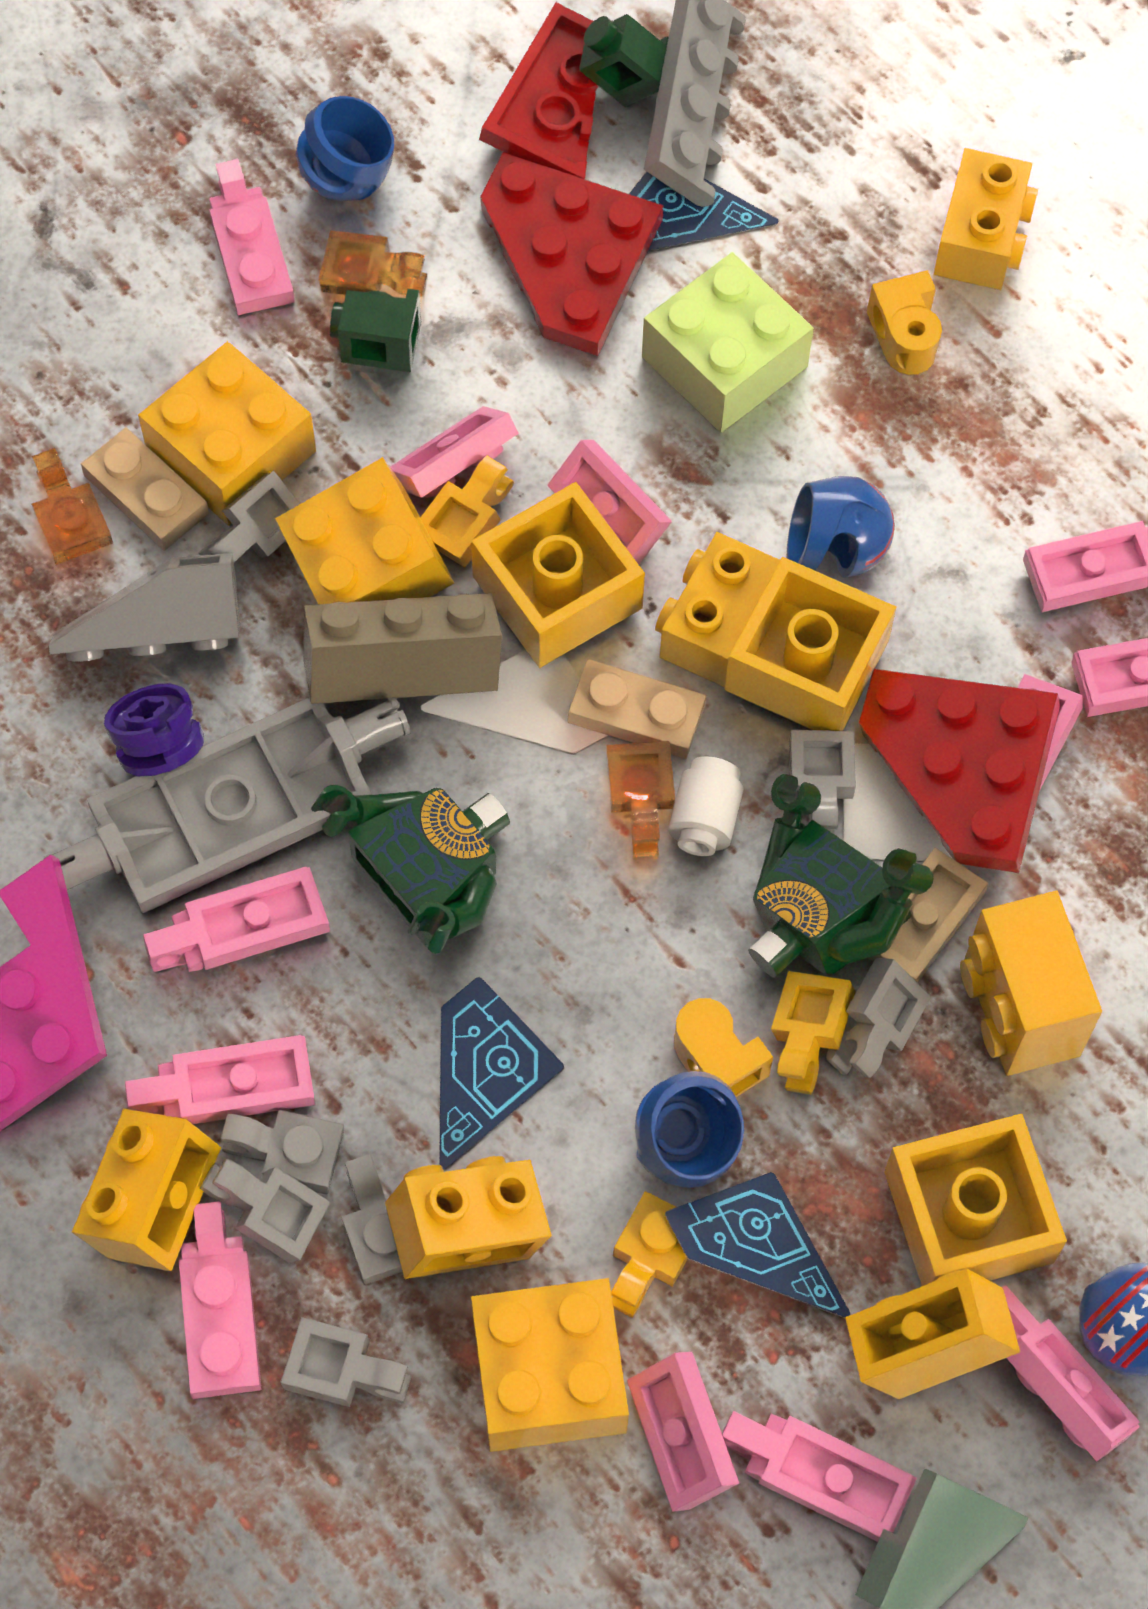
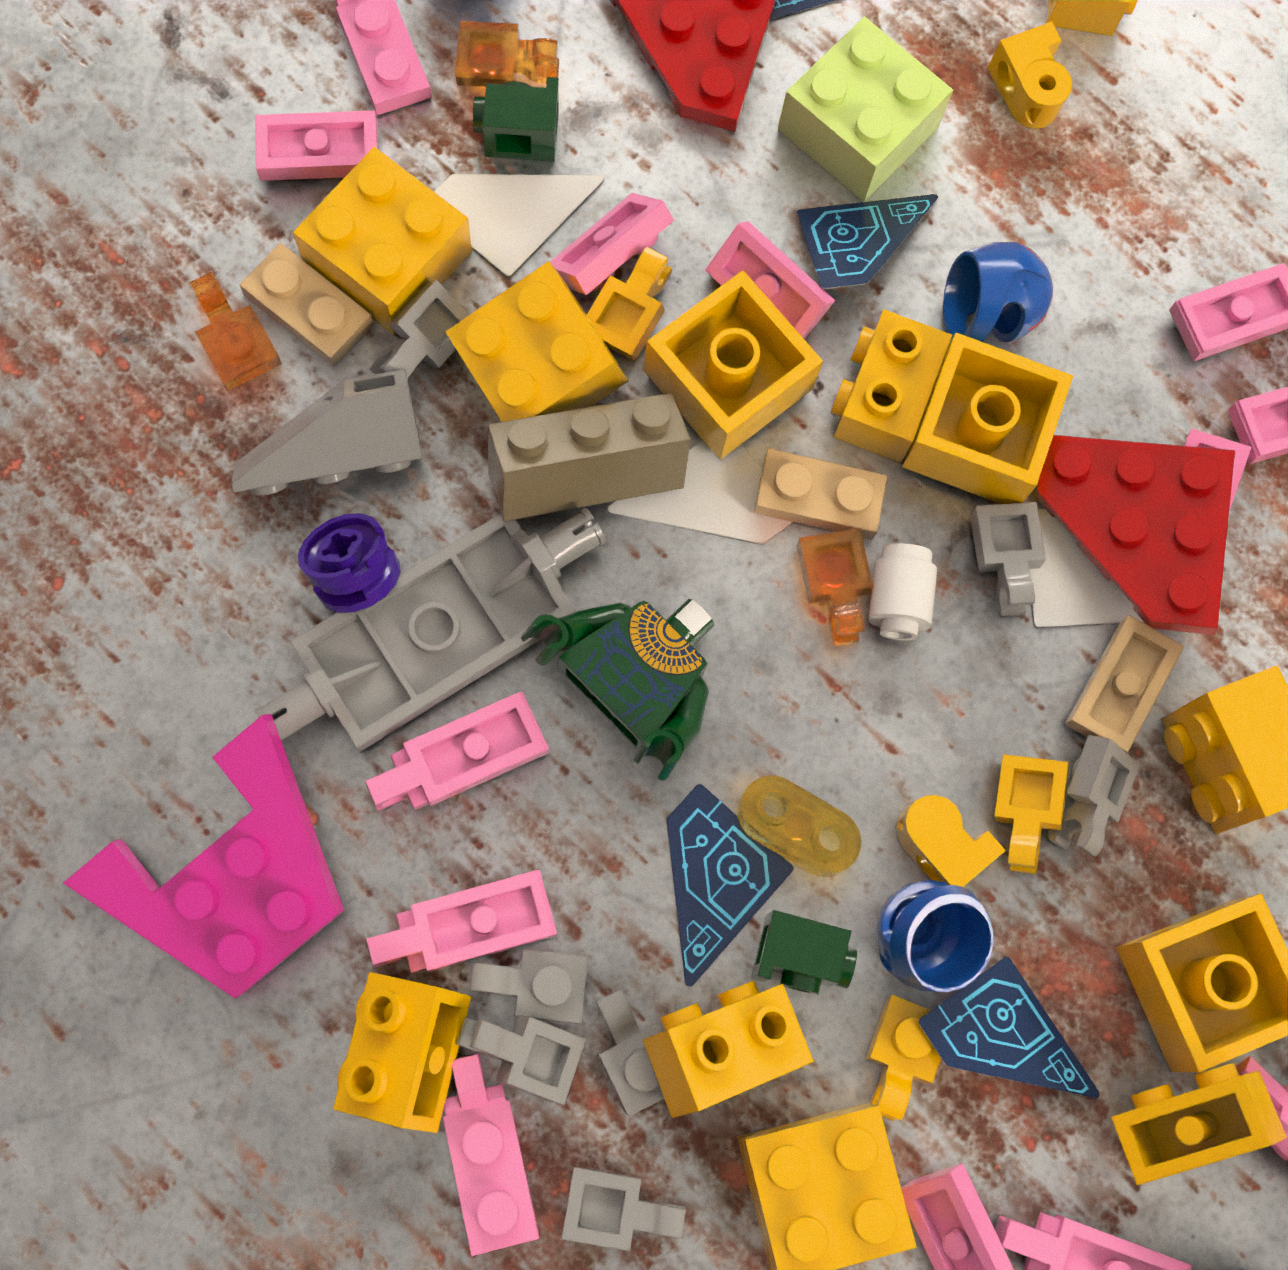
camera: 15 degrees left, 10 degrees up
dark green torso [748,774,934,977] -> none
none -> bright pink plate [255,111,379,181]
none -> white sticker [434,174,604,276]
none -> clear yellow plate [737,775,861,877]
none -> dark green brick [751,910,857,995]
none -> dark blue sticker [797,194,938,289]

